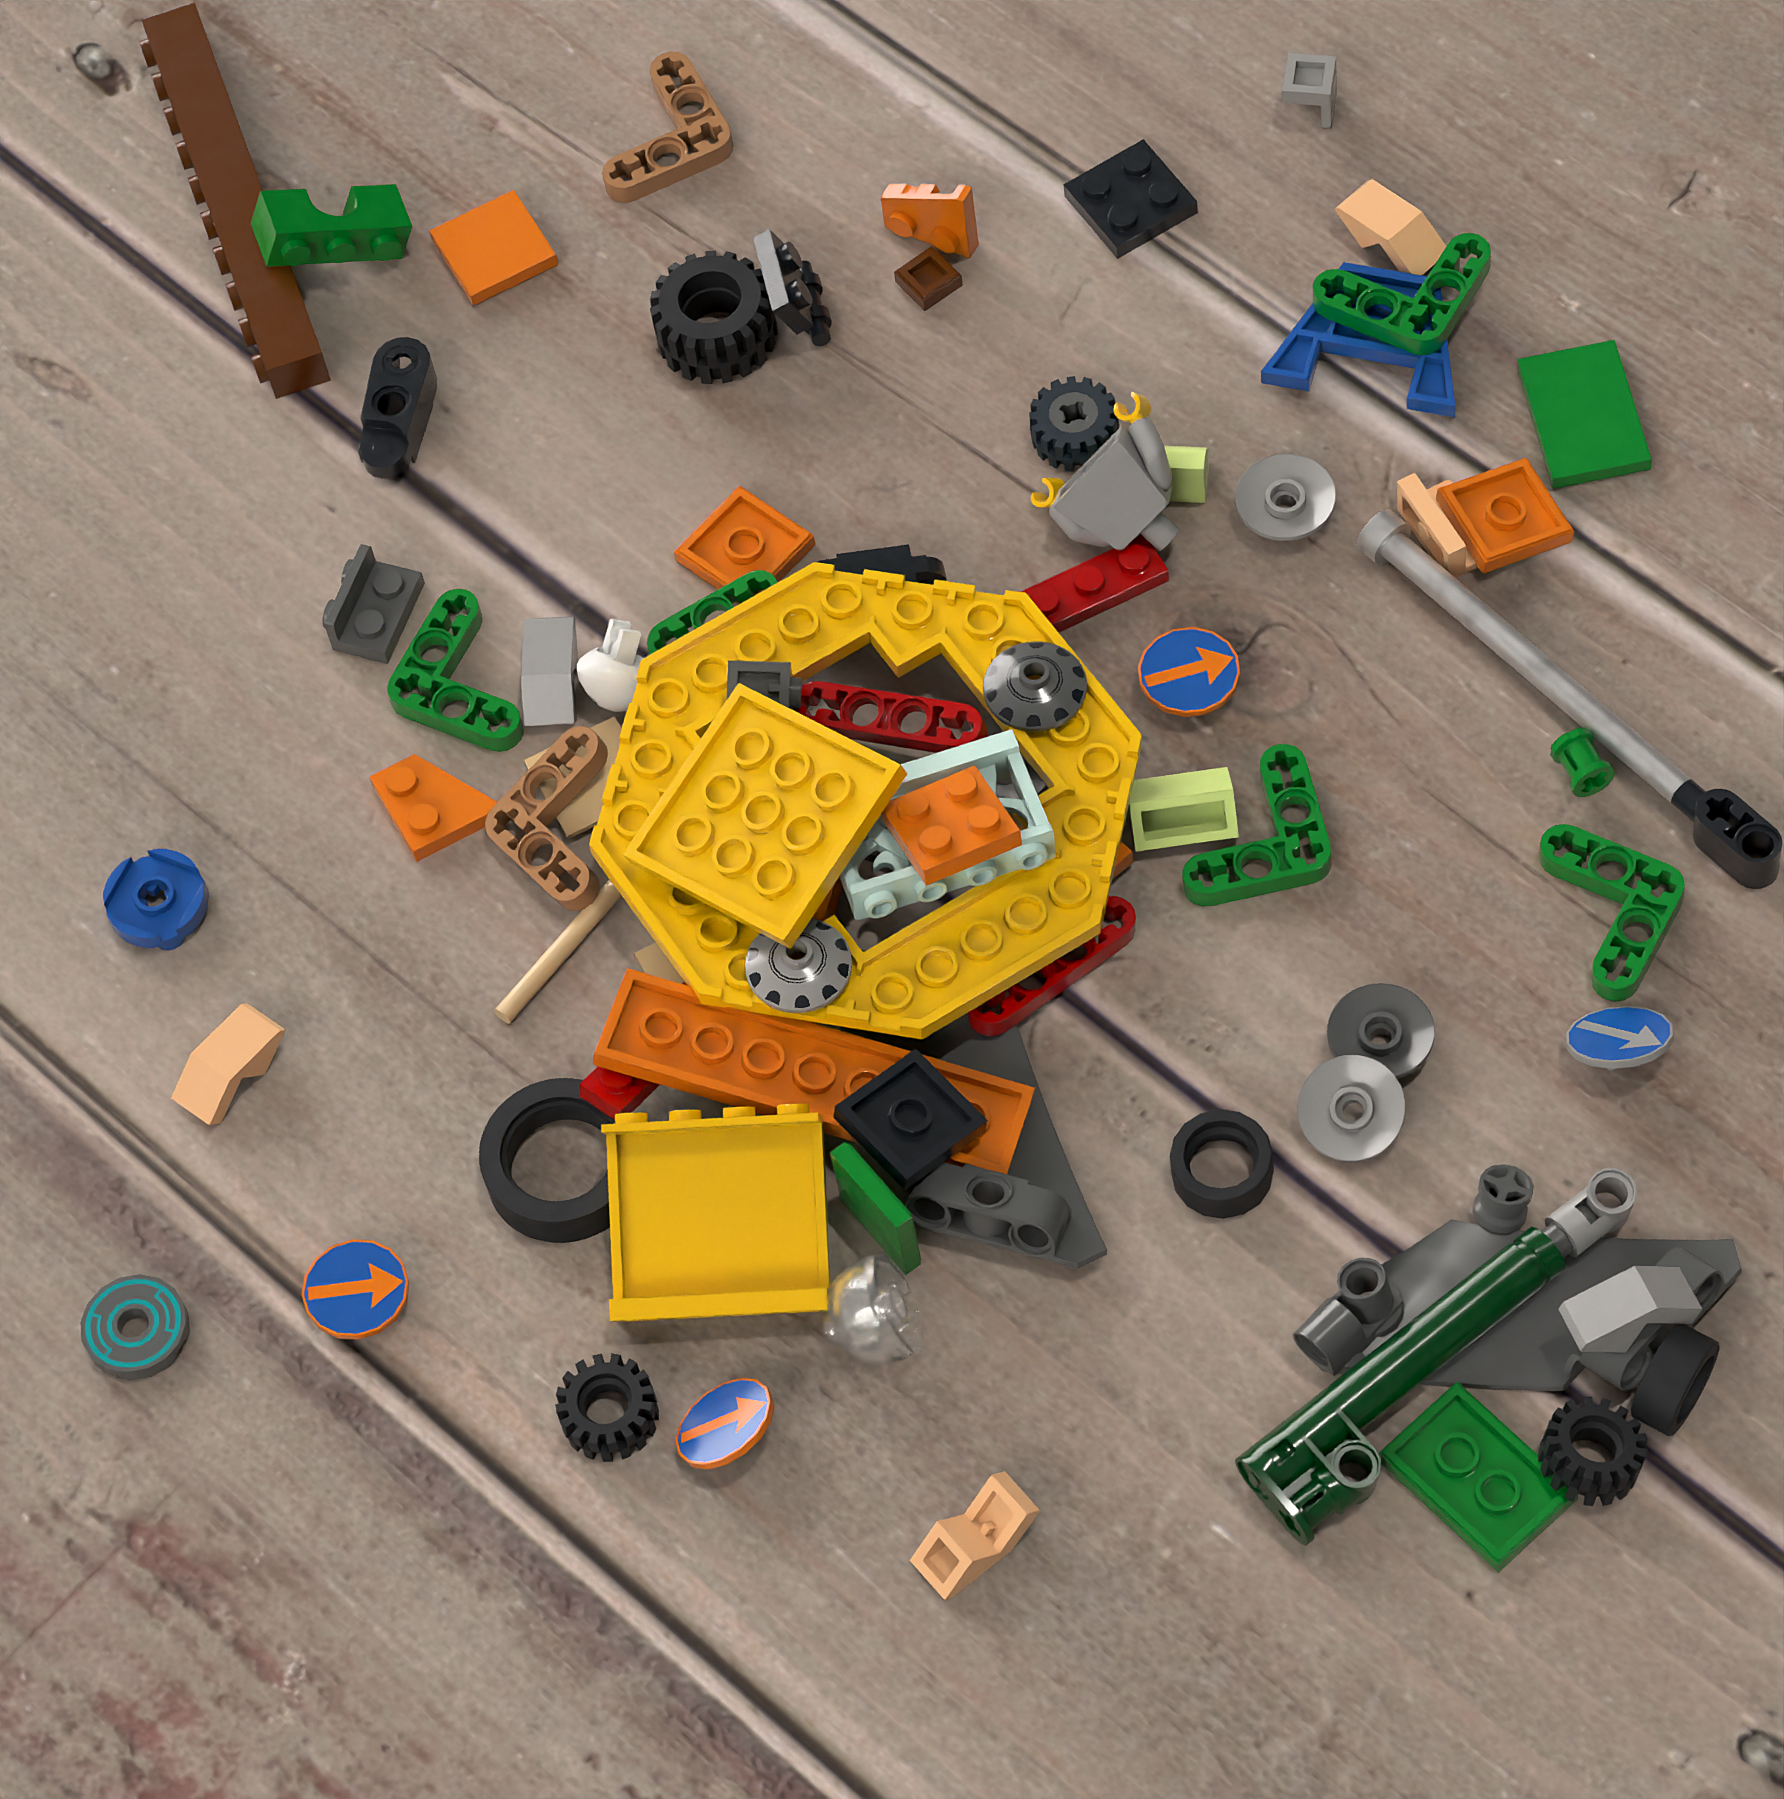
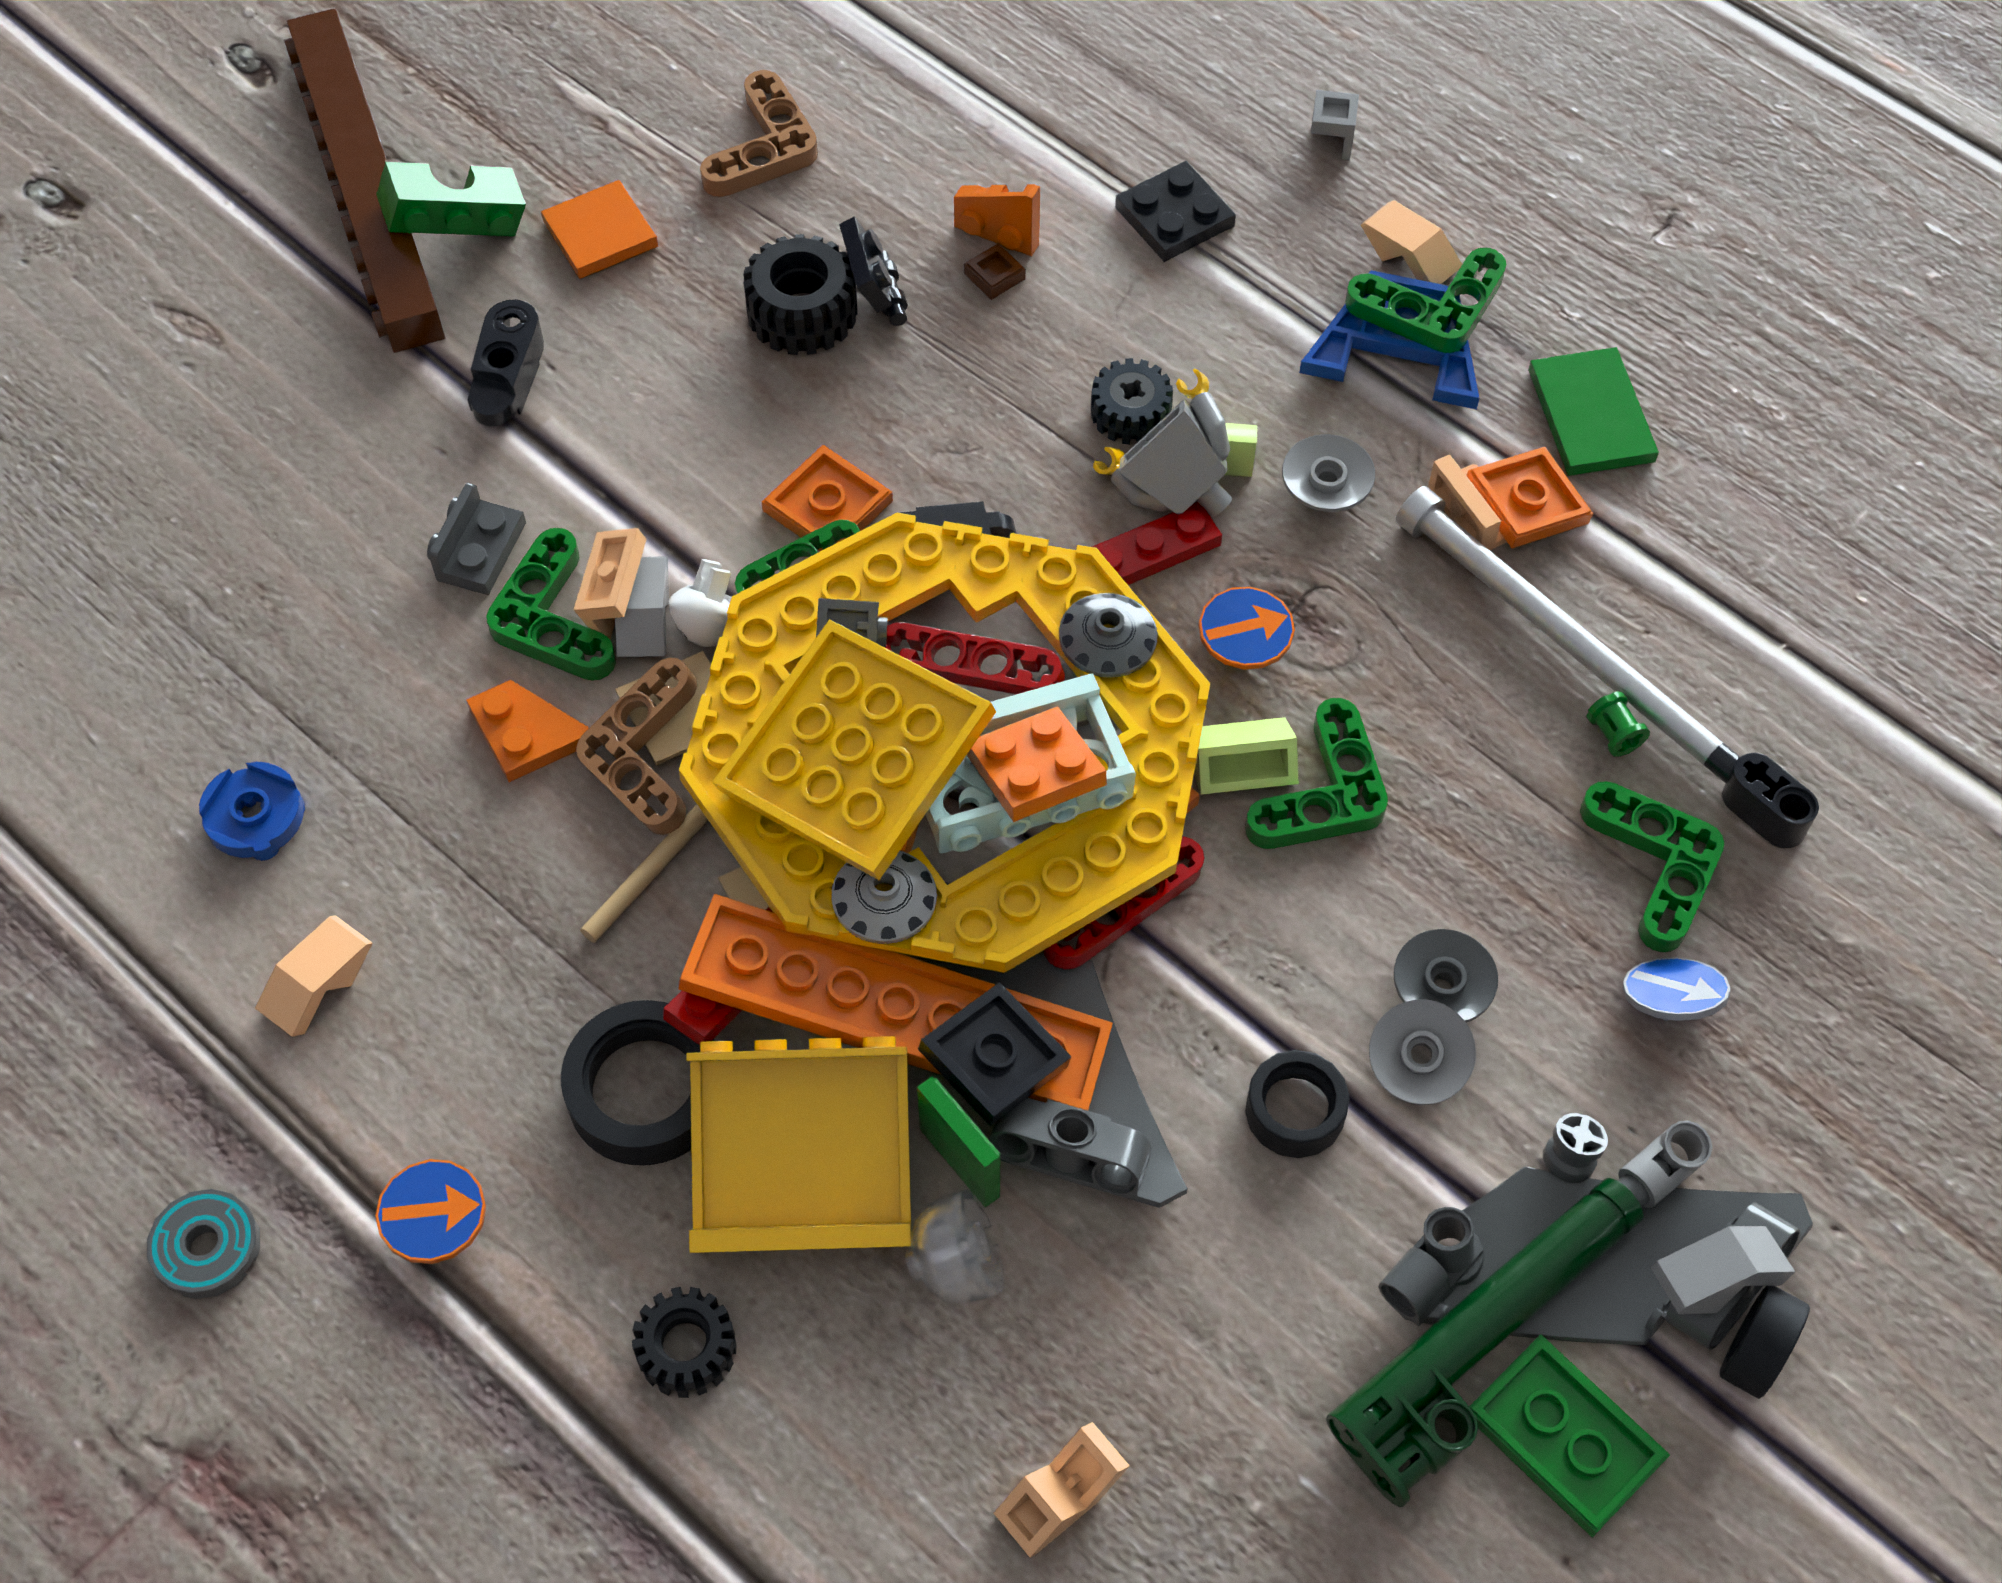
camera: 10 degrees left, 0 degrees up
piece [675,1378,775,1469] -> none
black tyre [1538,1396,1648,1506] -> none
none -> light nougat panel [573,528,647,639]

